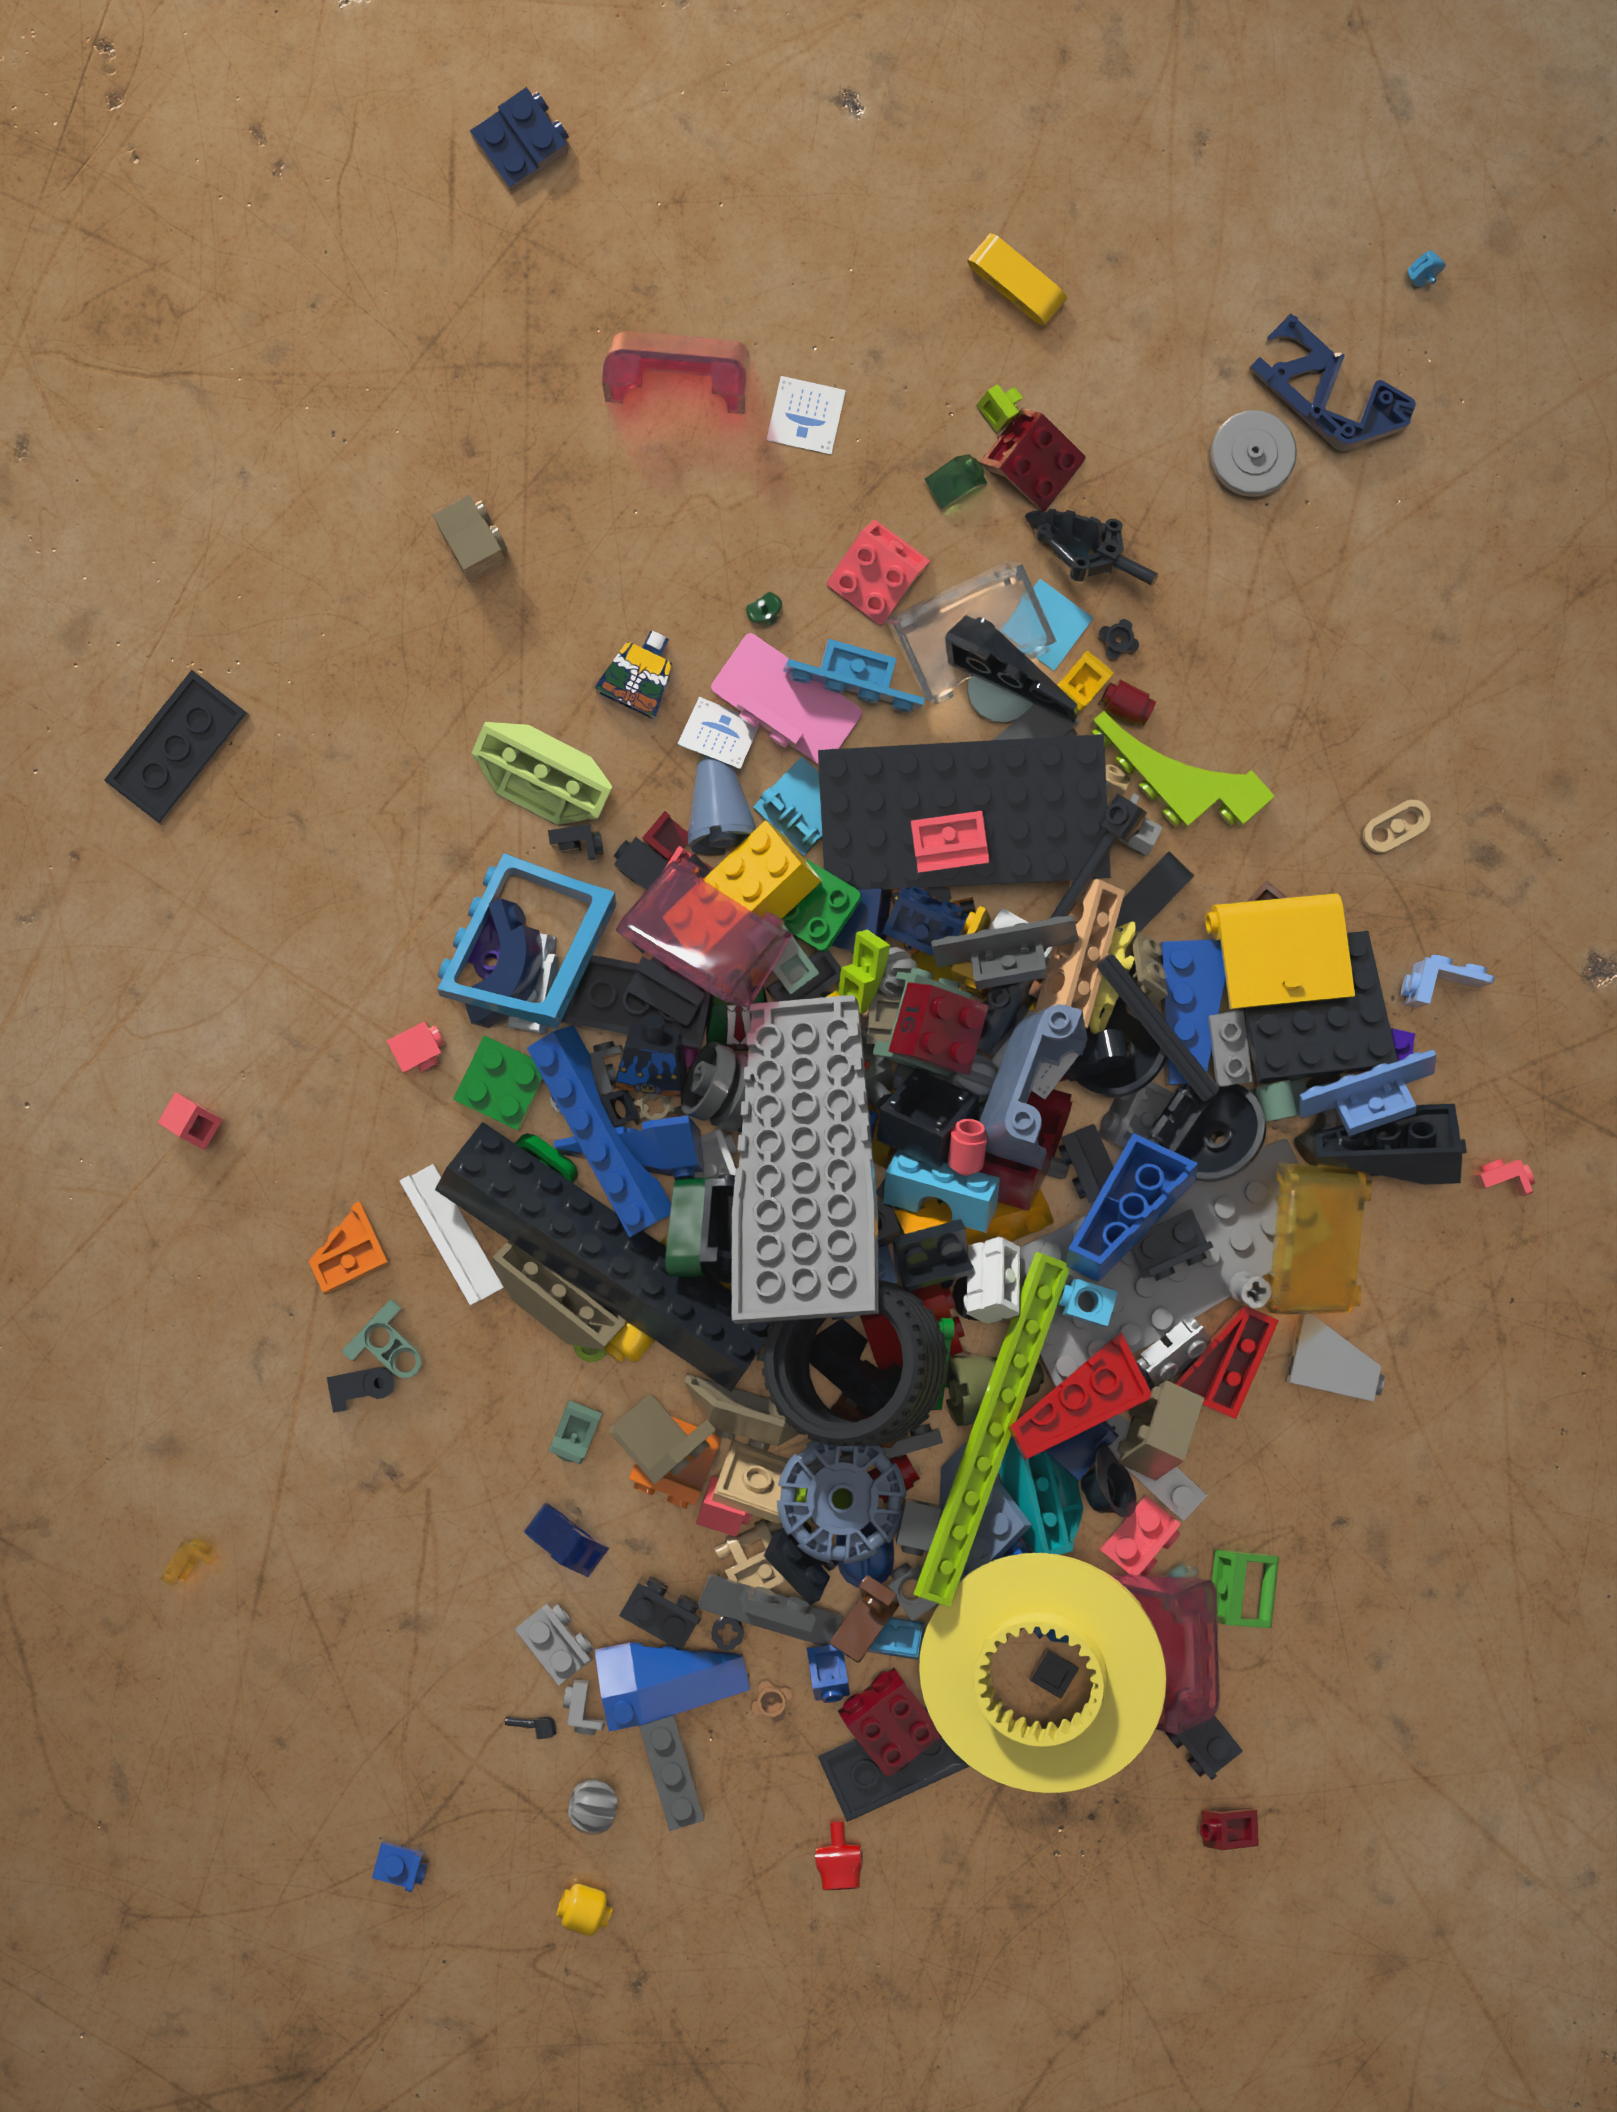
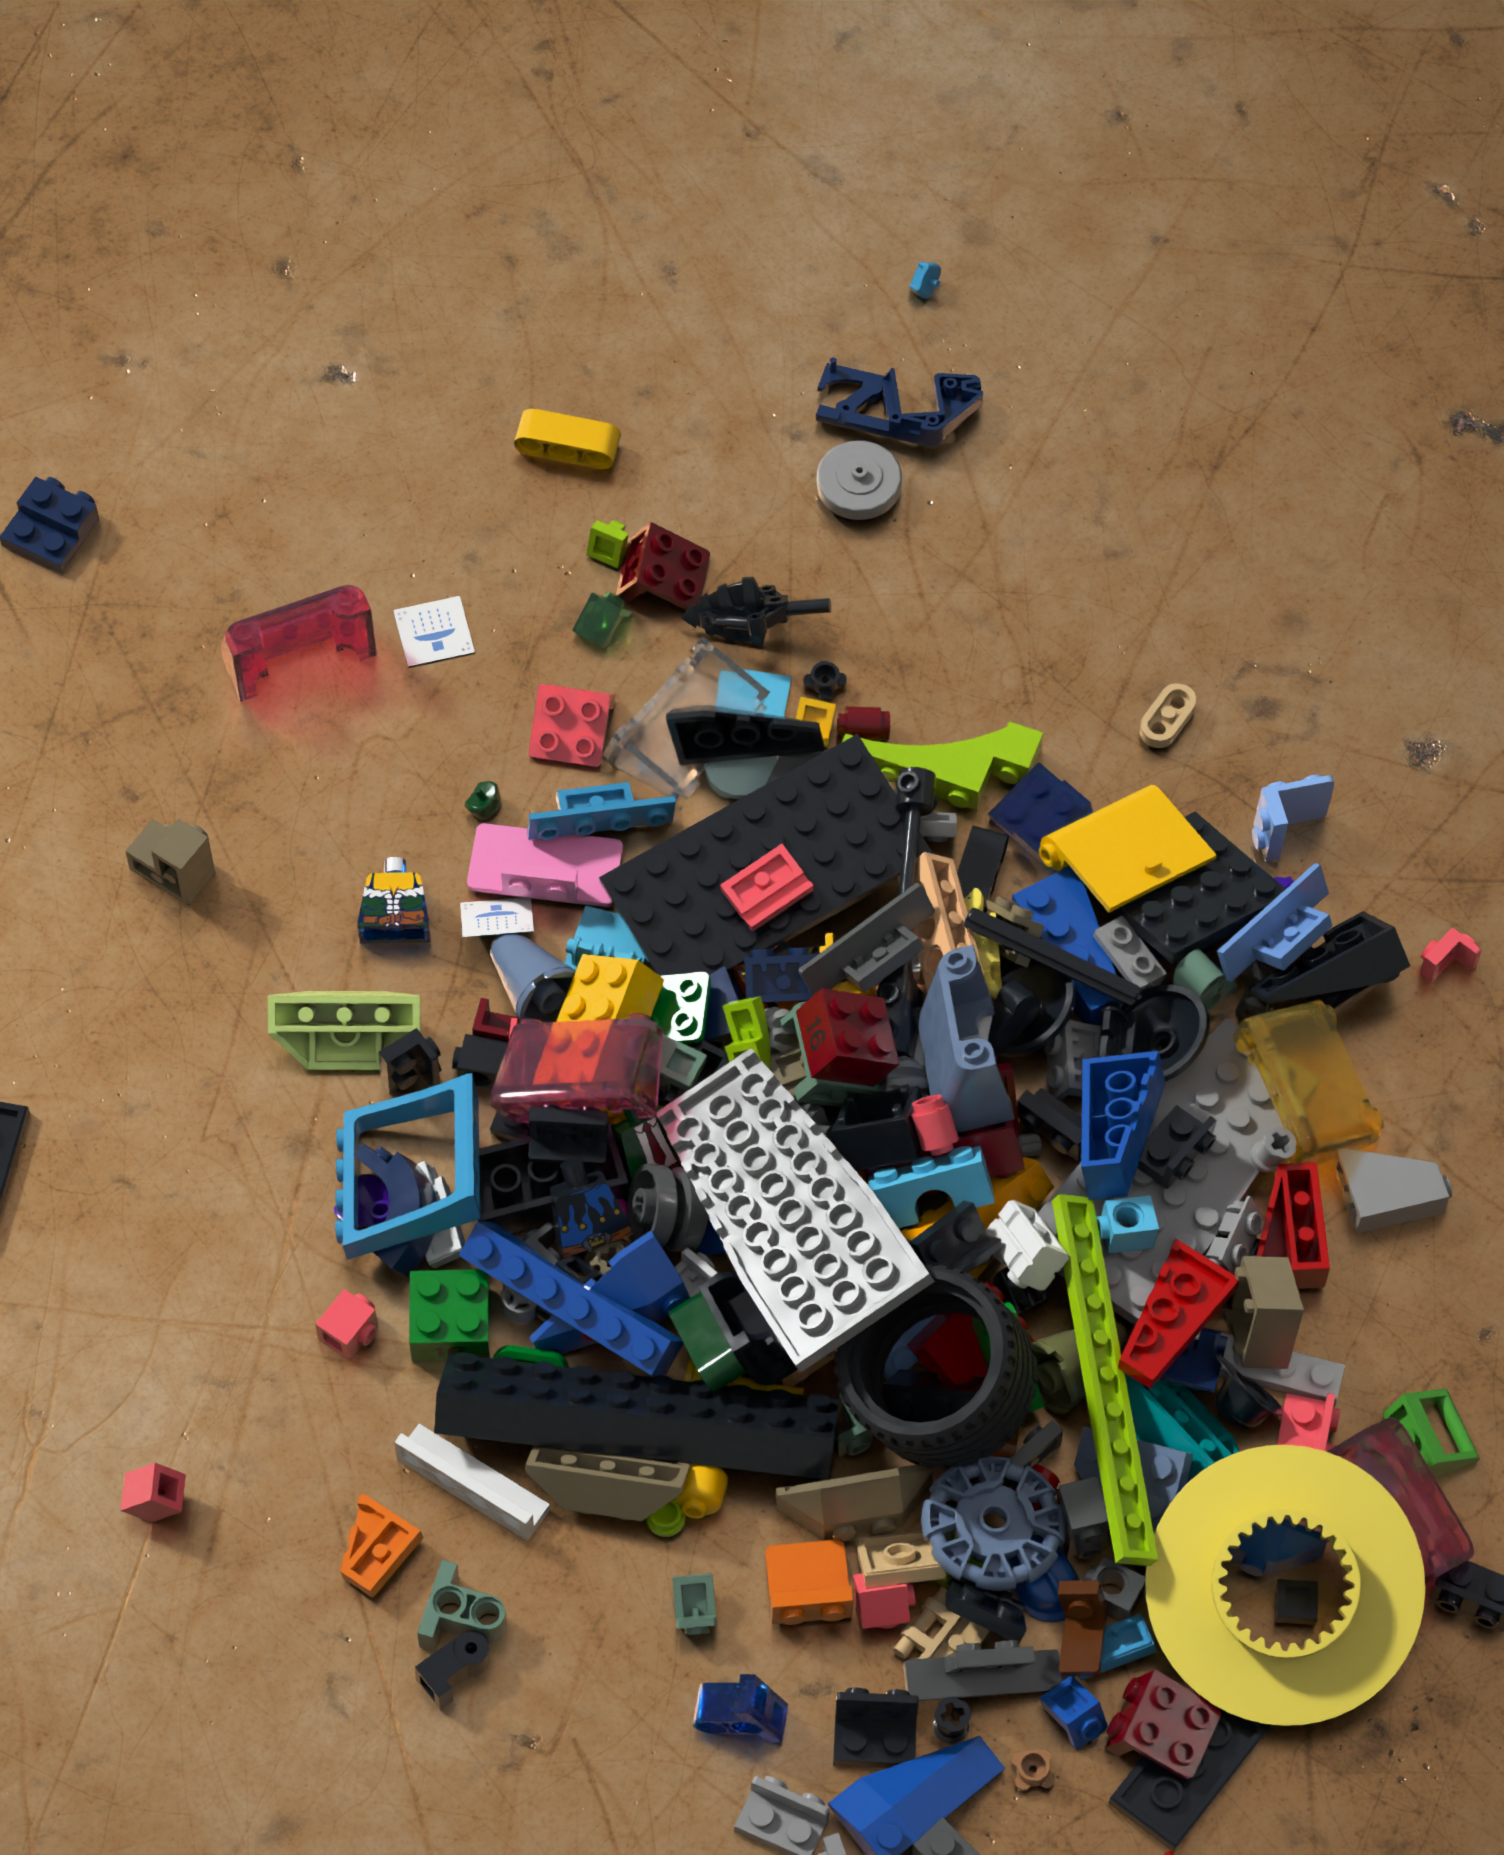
camera: 20 degrees left, 25 degrees down
dark tan bracket [610,1396,716,1484] -> none
none -> clear blue plate [988,762,1093,865]

